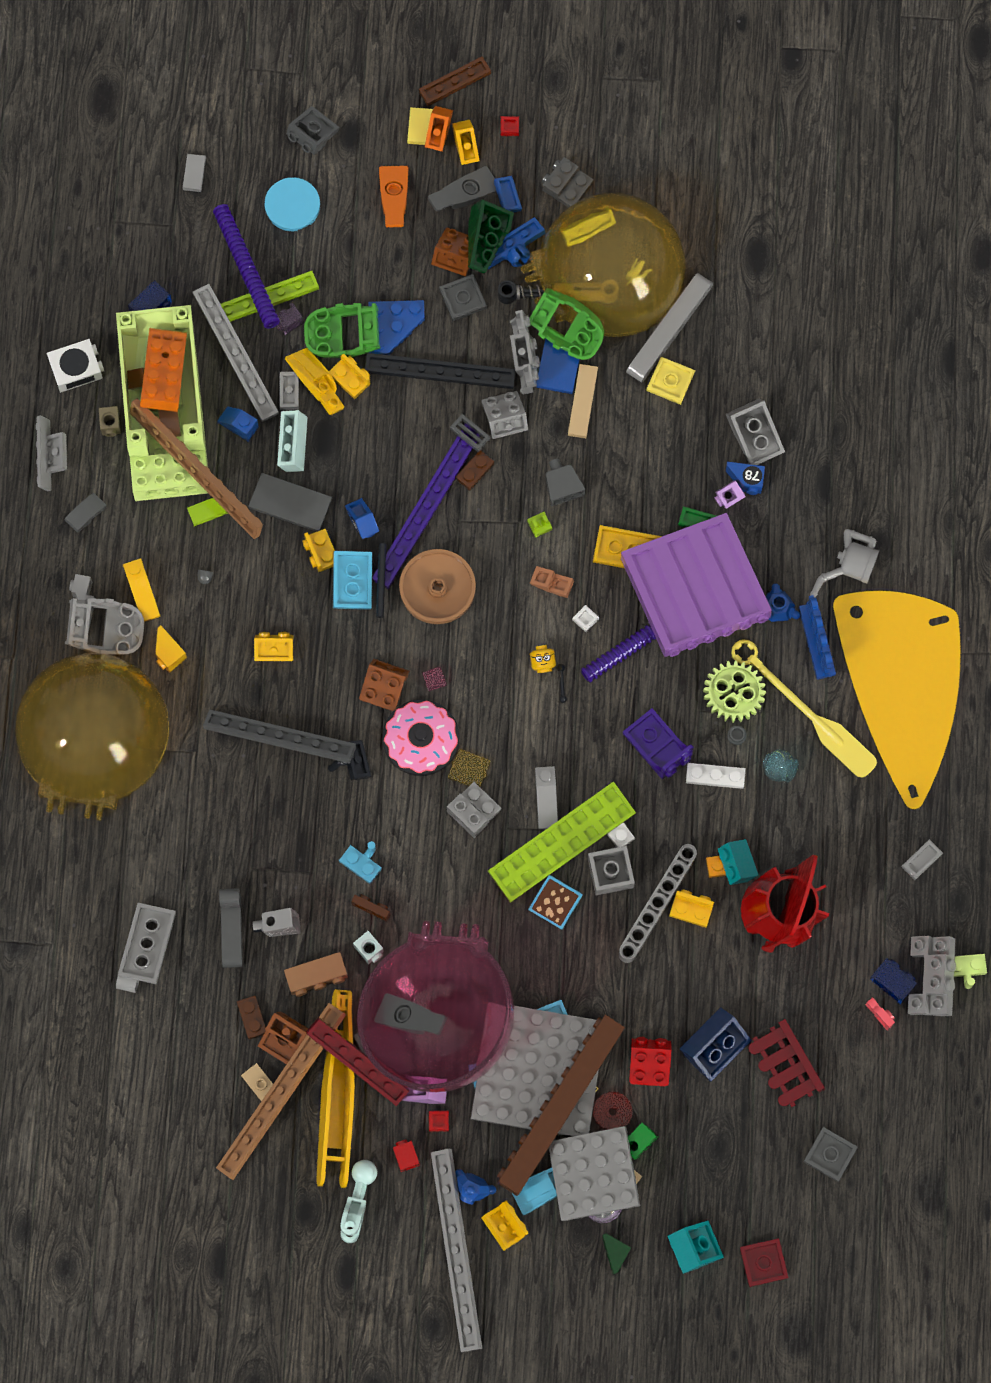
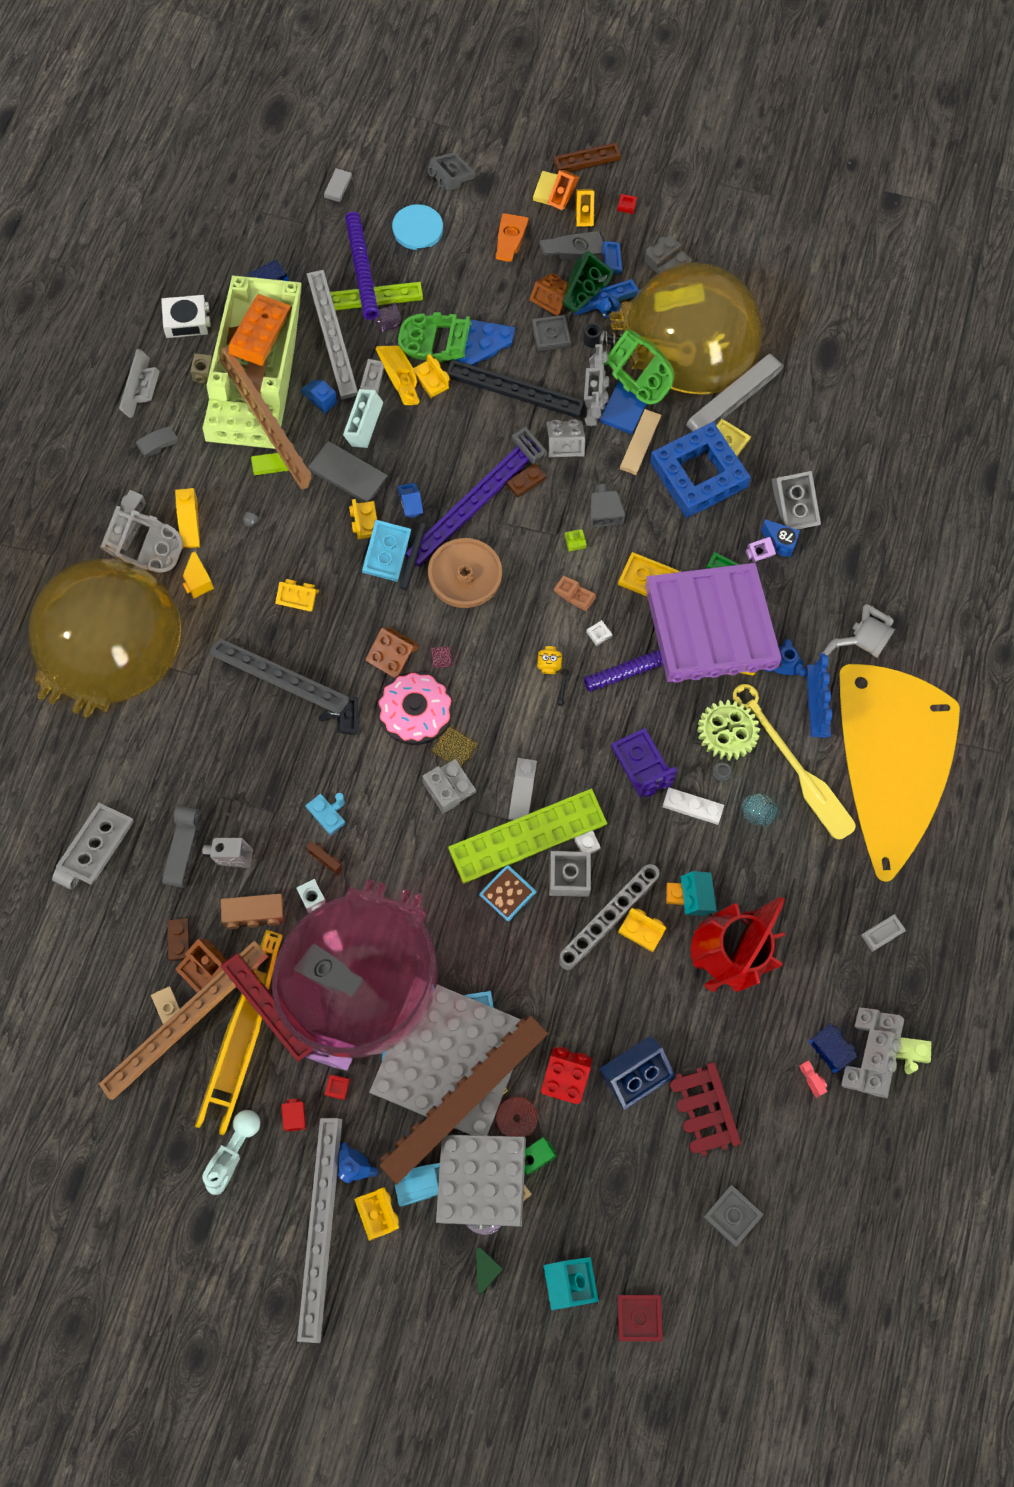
camera: 10 degrees right, 5 degrees down
none -> blue brick [650,421,751,518]

